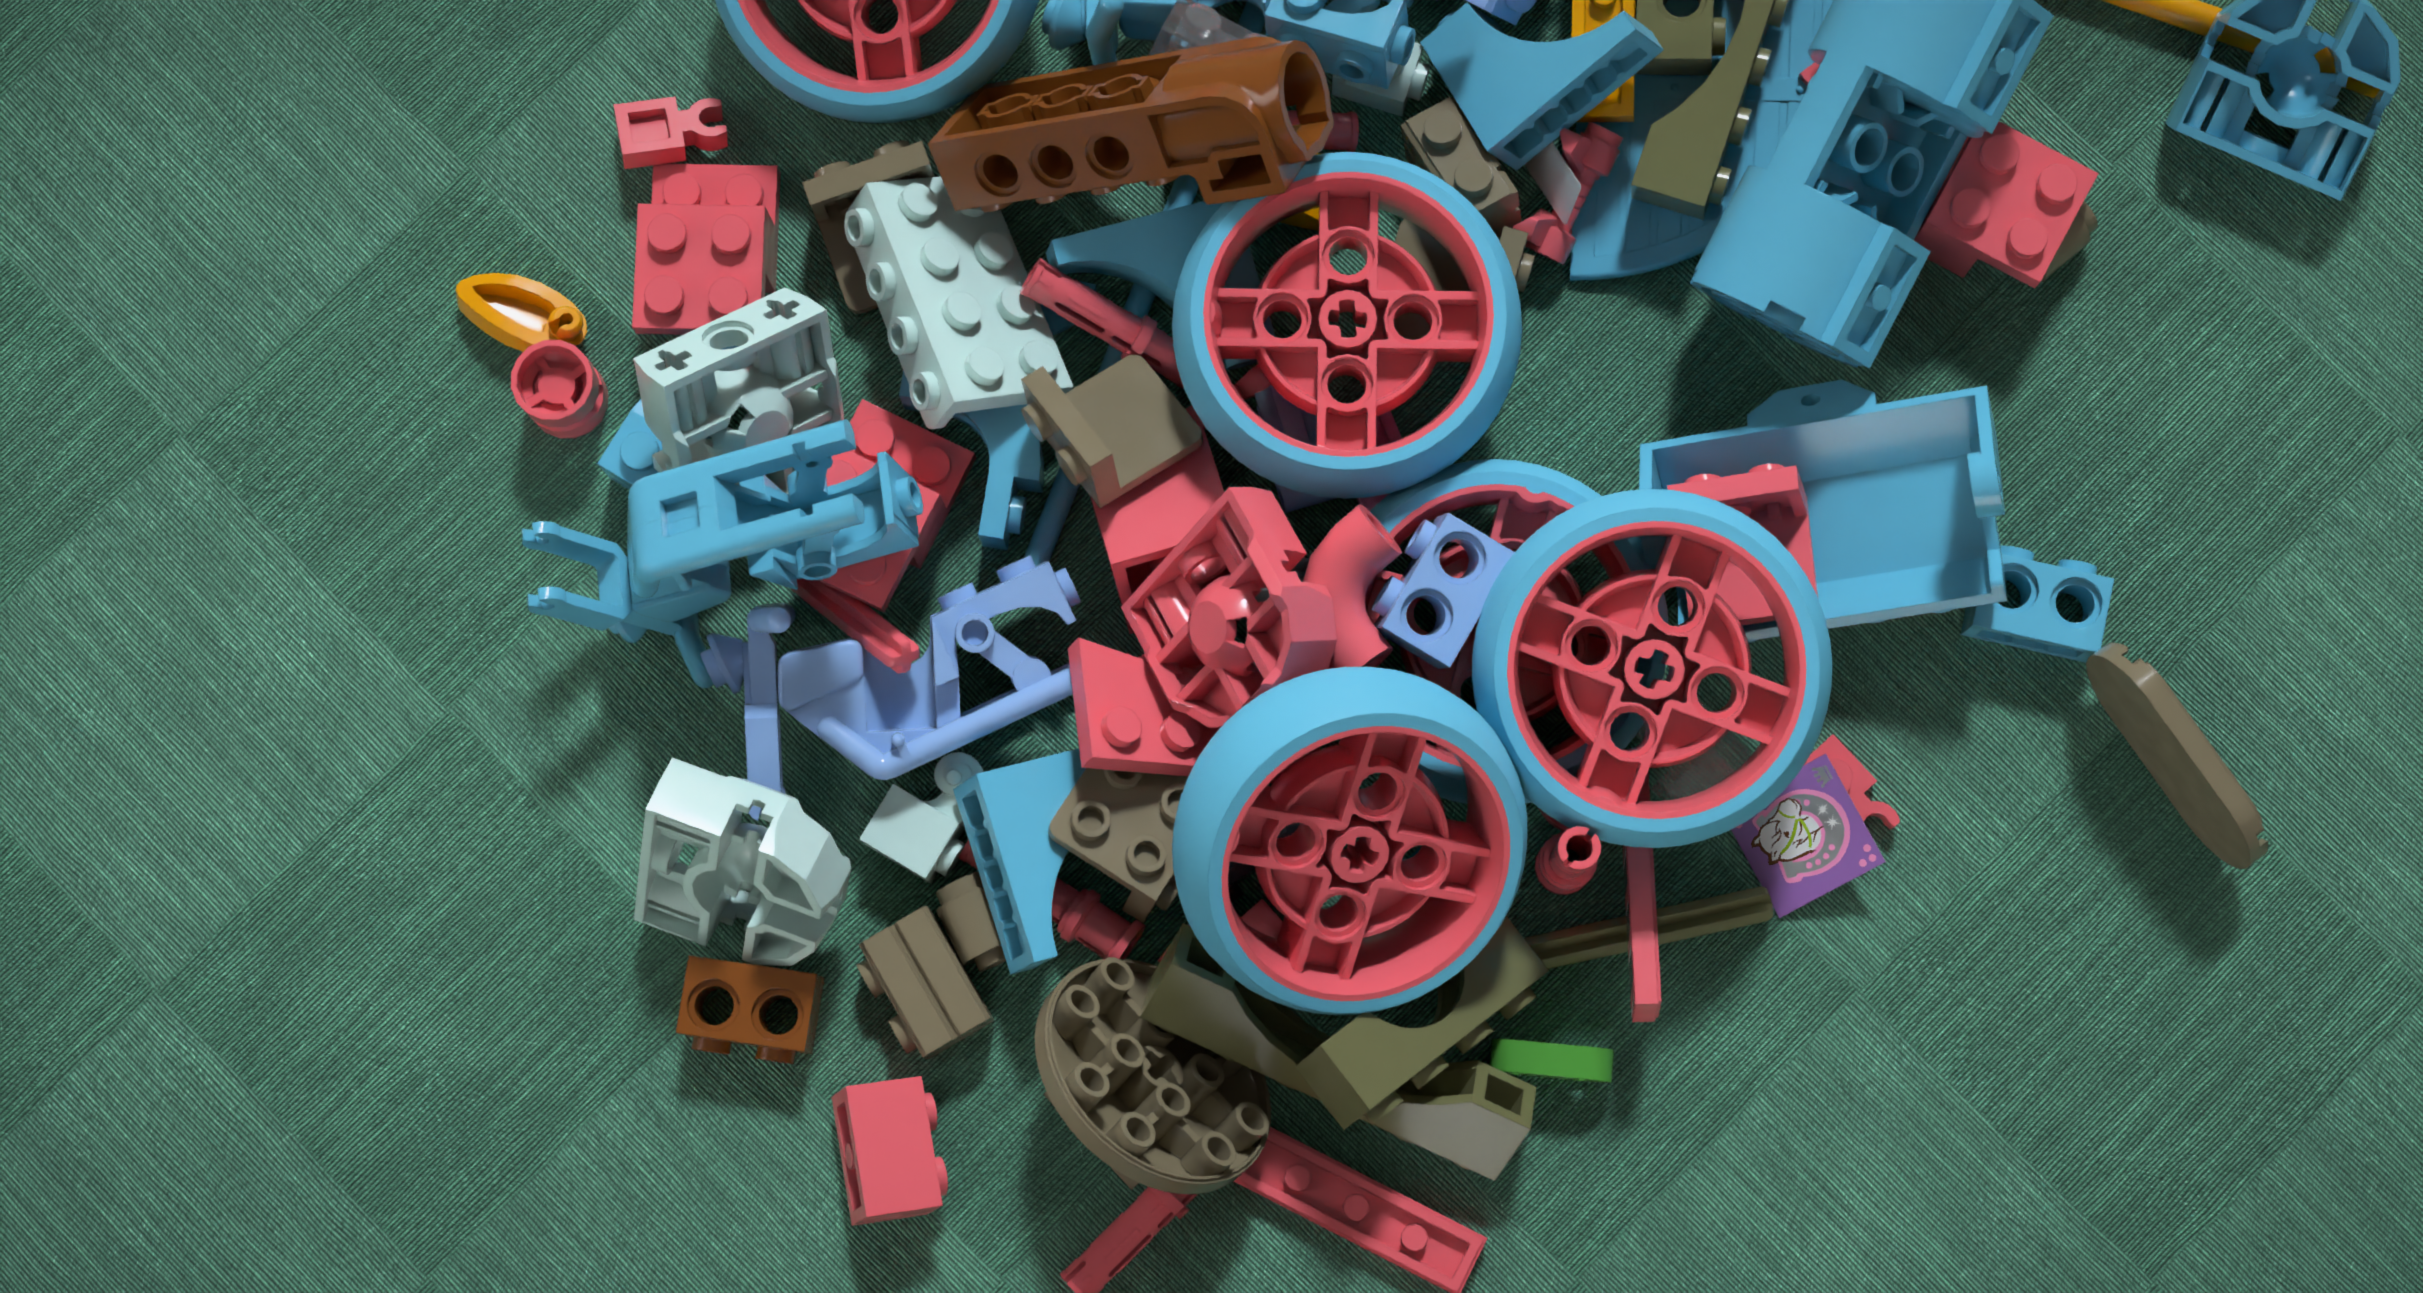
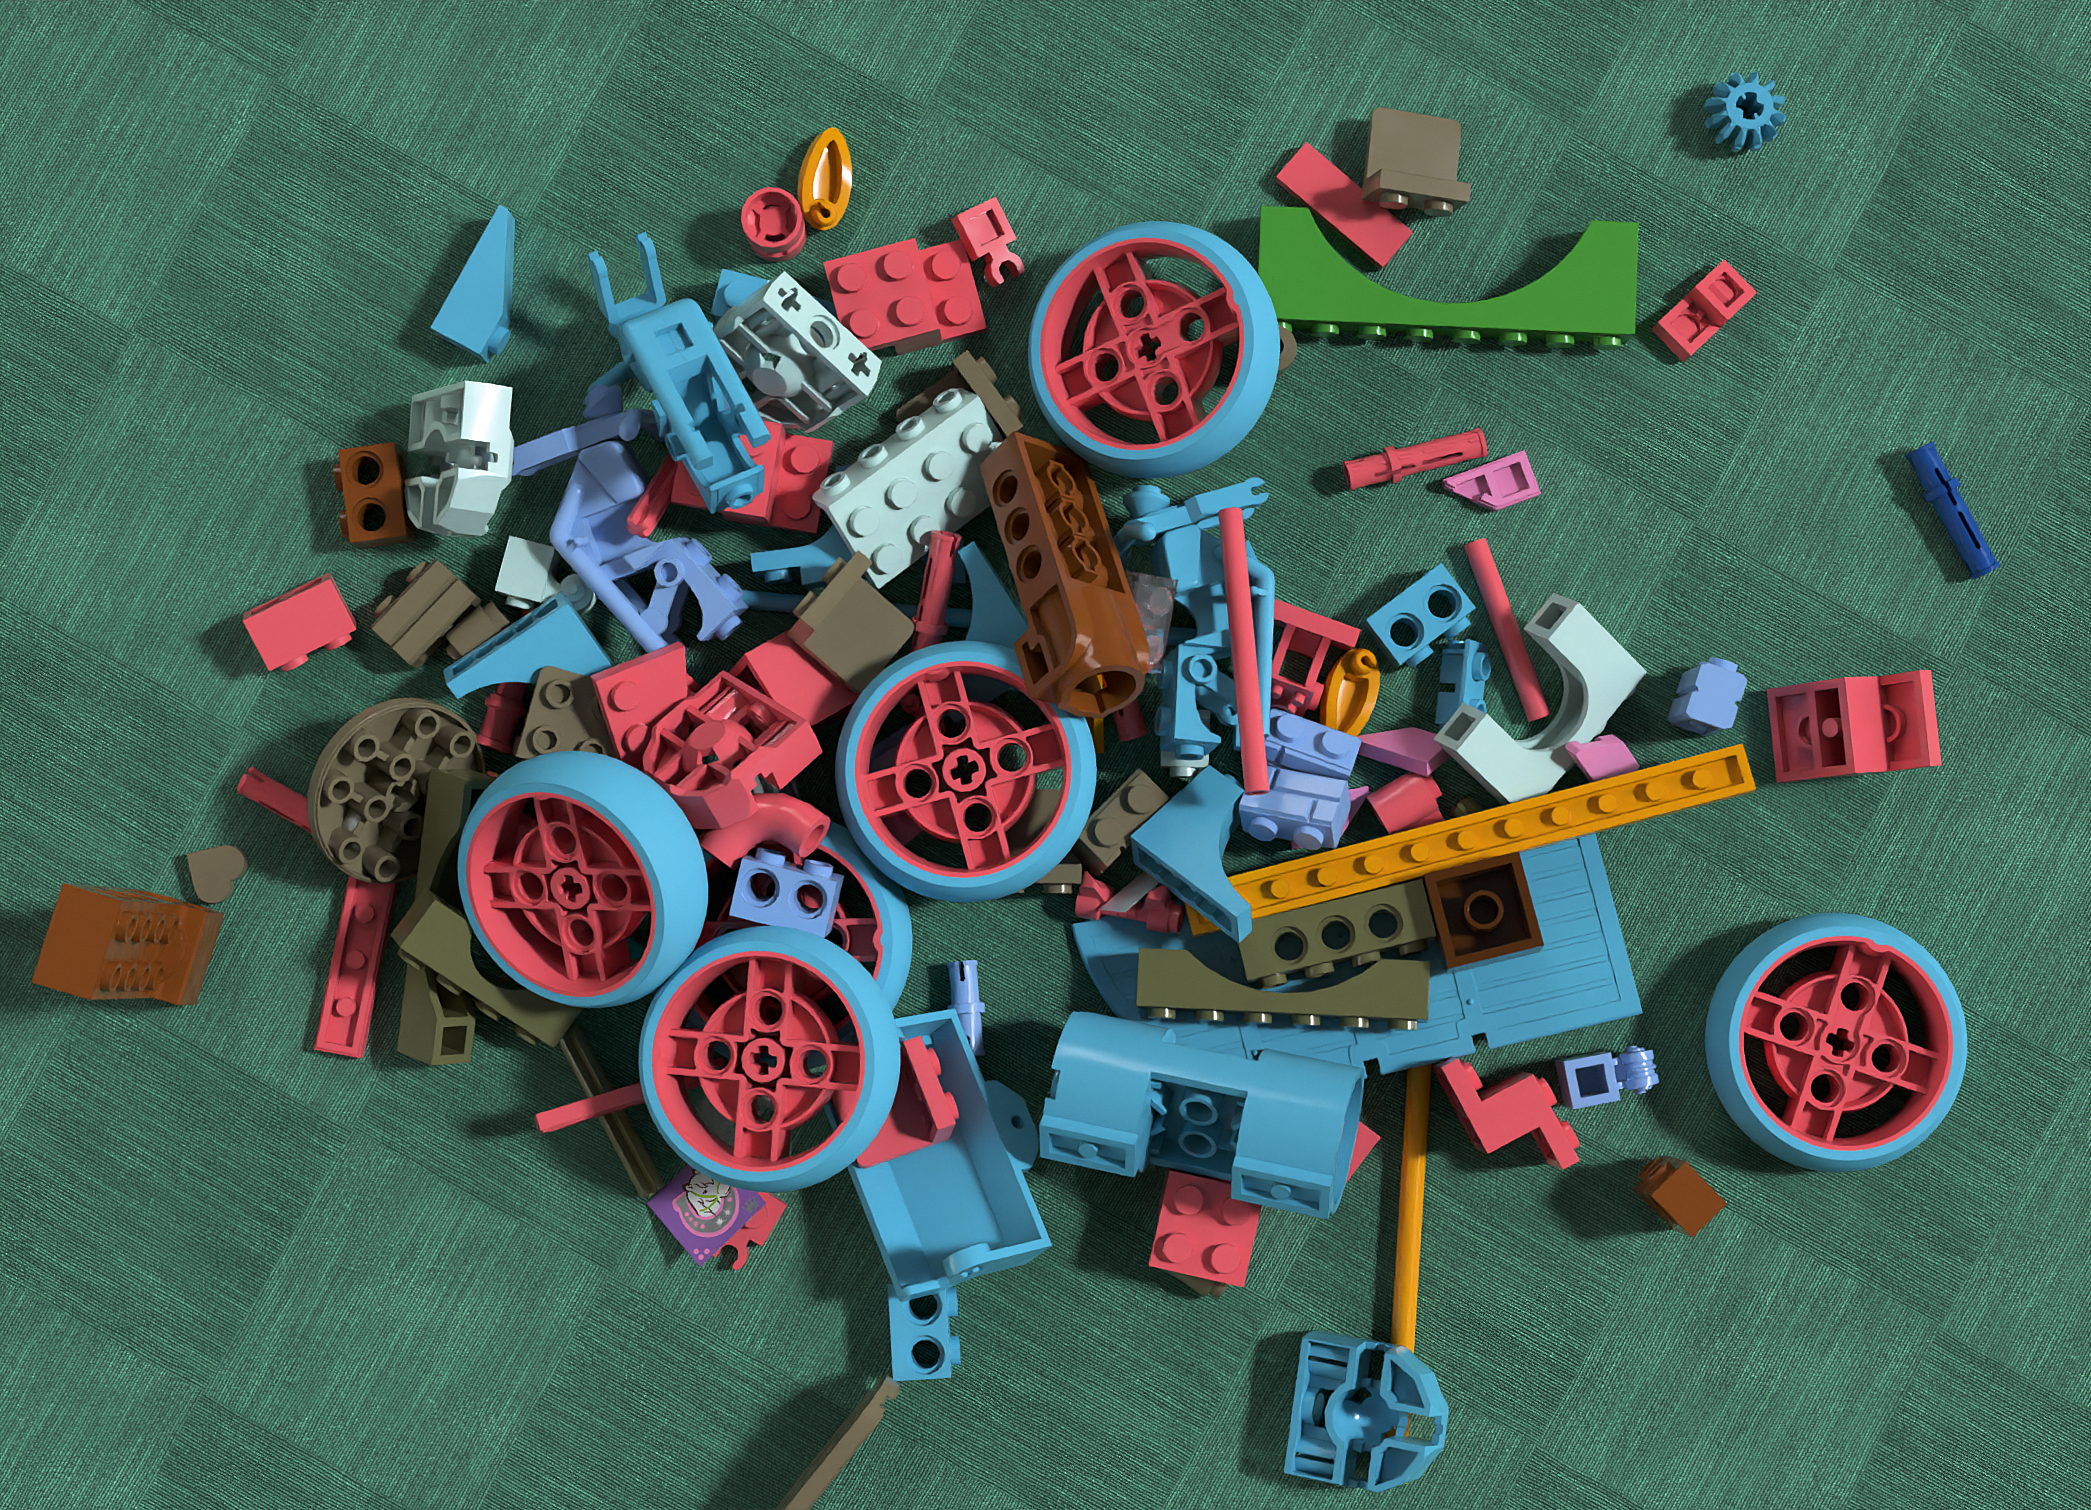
camera: 70 degrees right, 5 degrees up
bright green beam [1489,1039,1614,1083] -> none
coral pin [1534,826,1601,895] -> none
none -> medium azure slope [430,205,515,363]
none -> light blue pin [947,960,985,1057]

